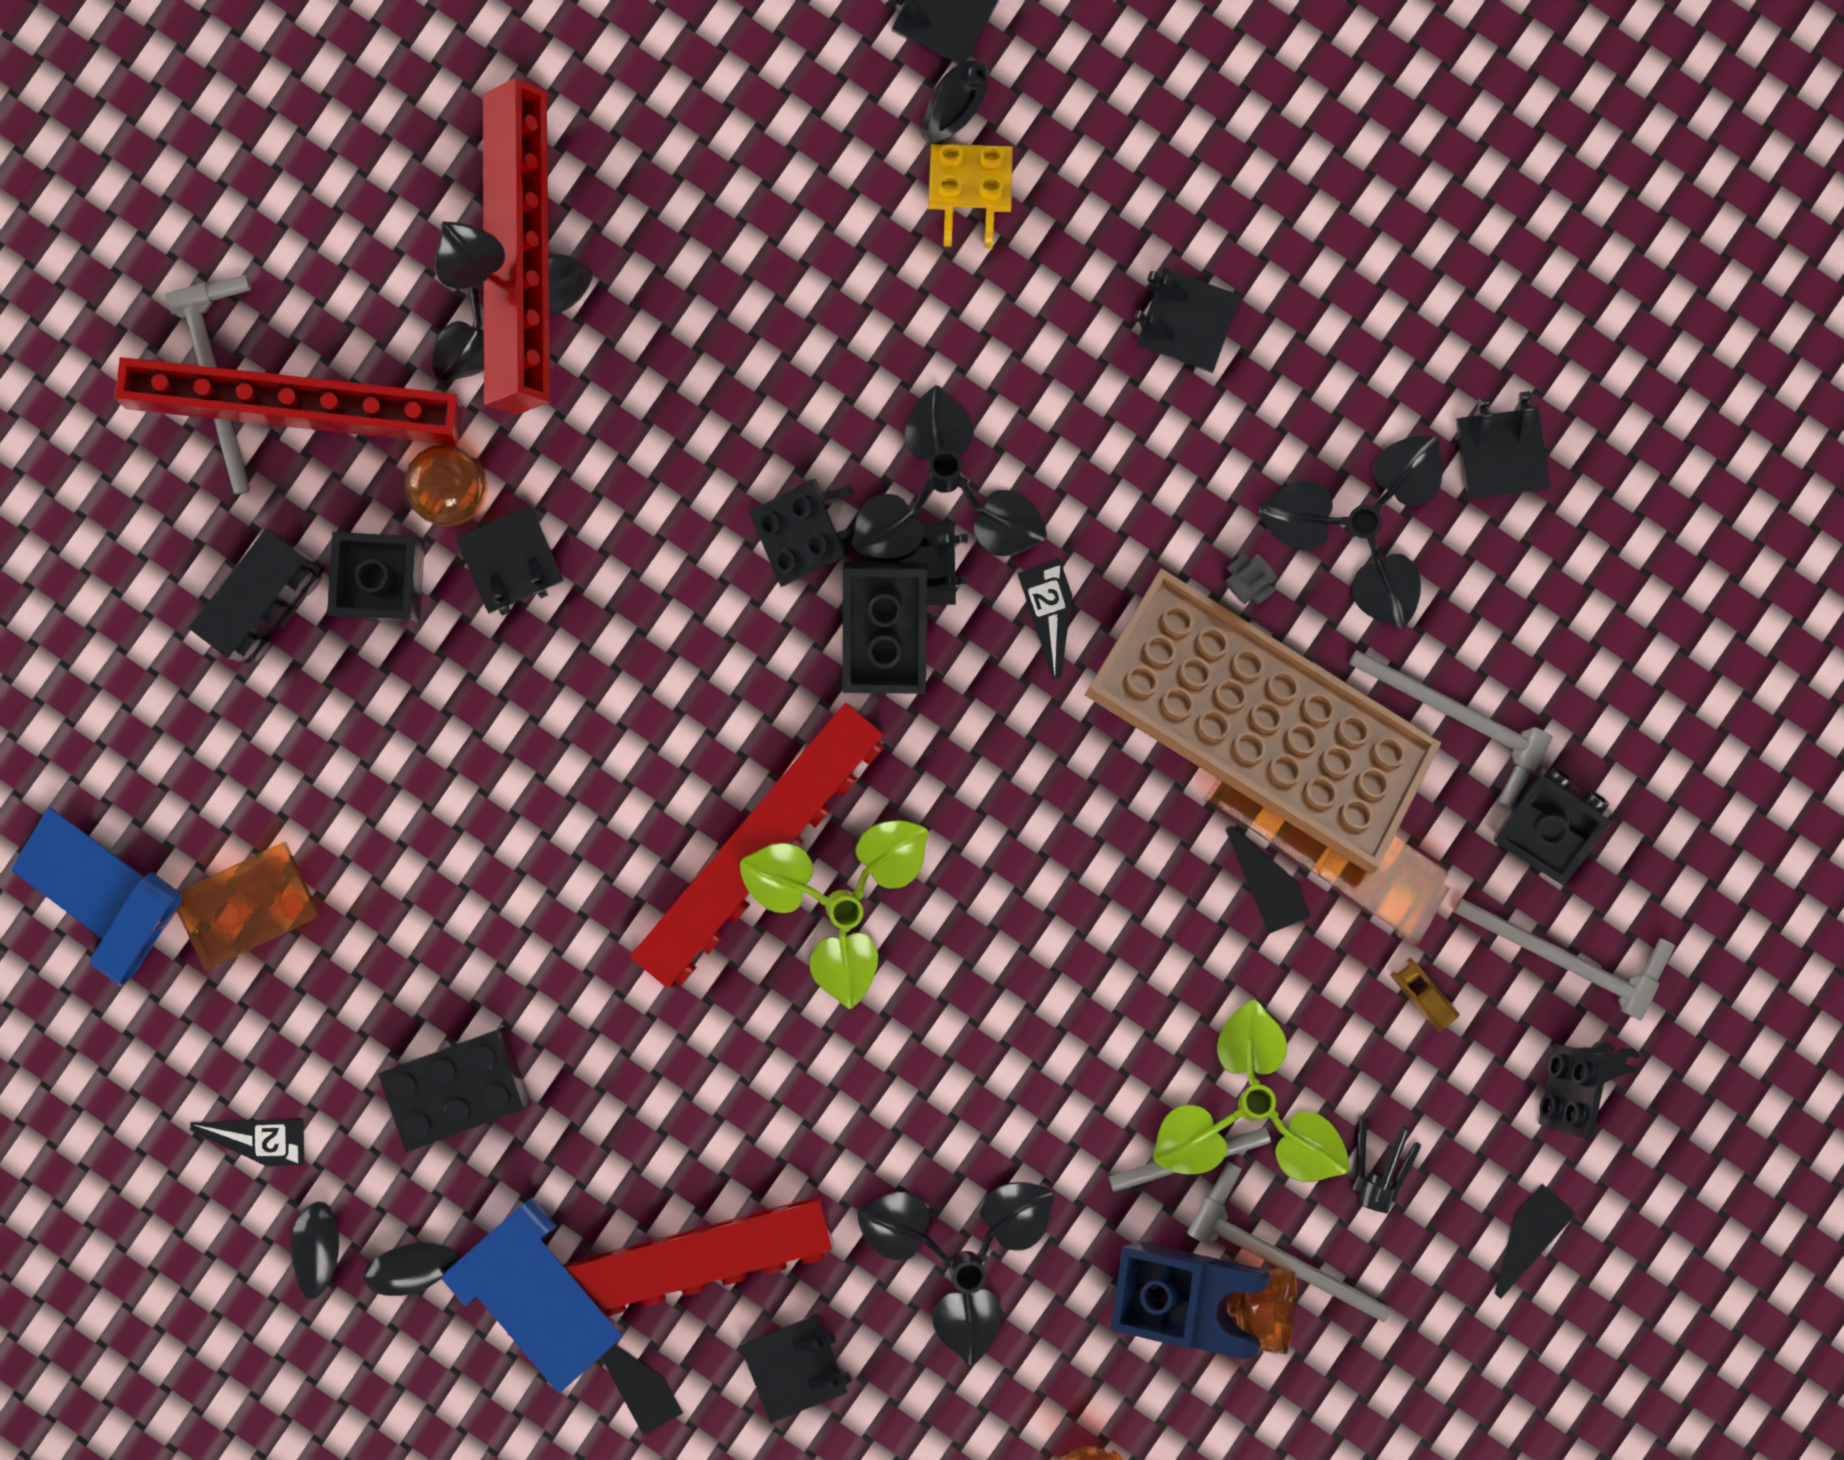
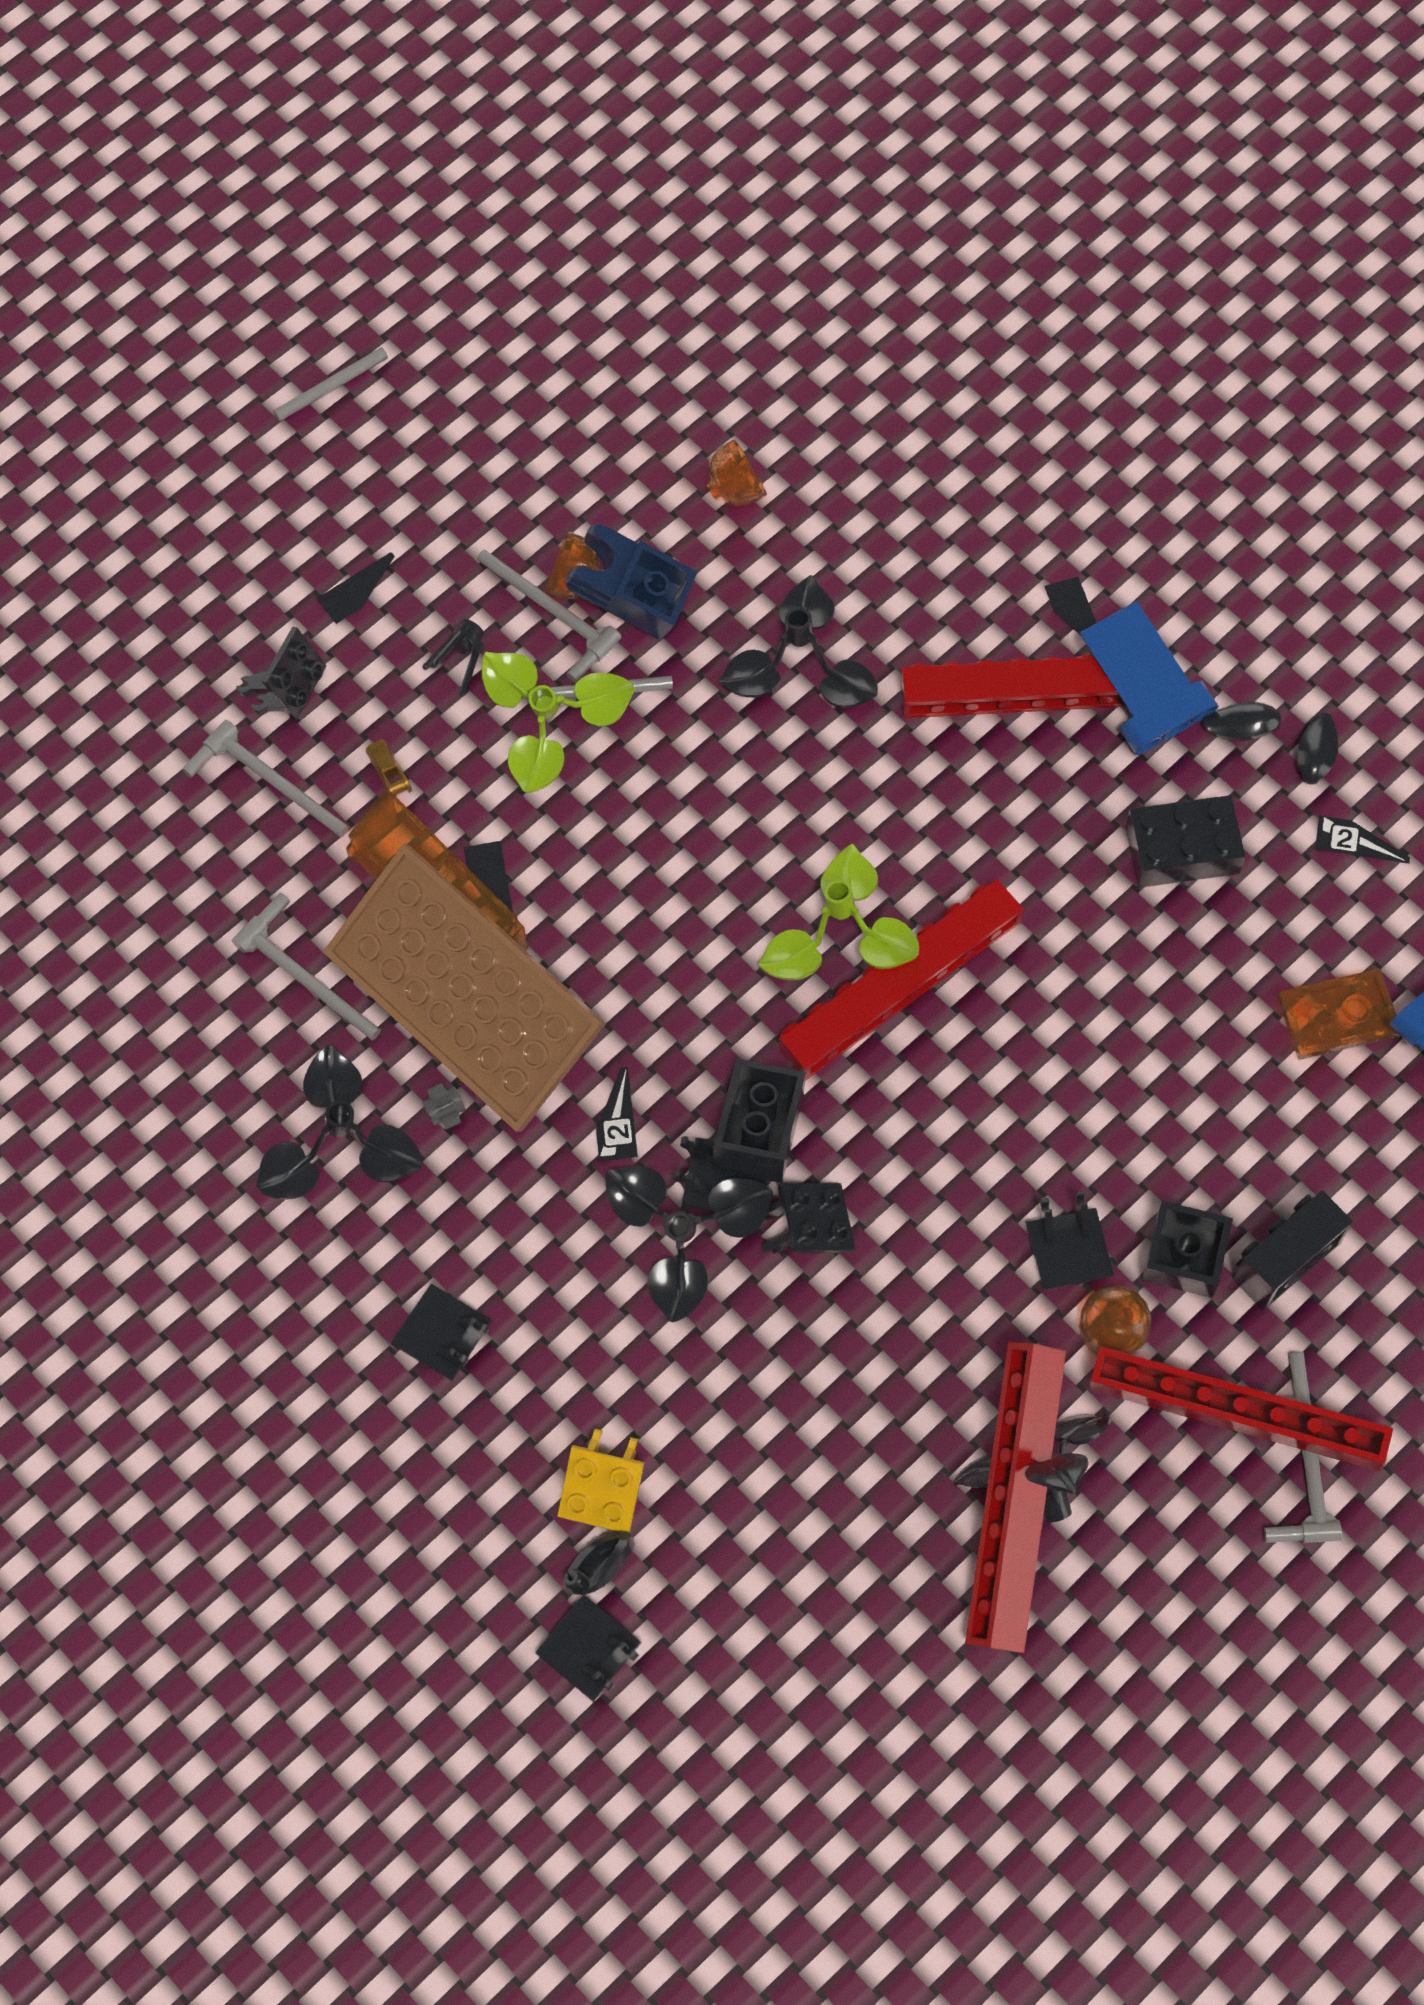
camera: 165 degrees left, 20 degrees down
black plate [740,1313,852,1424] -> none
black plate [1455,391,1550,500] -> none
black plate [1494,766,1613,886] -> none

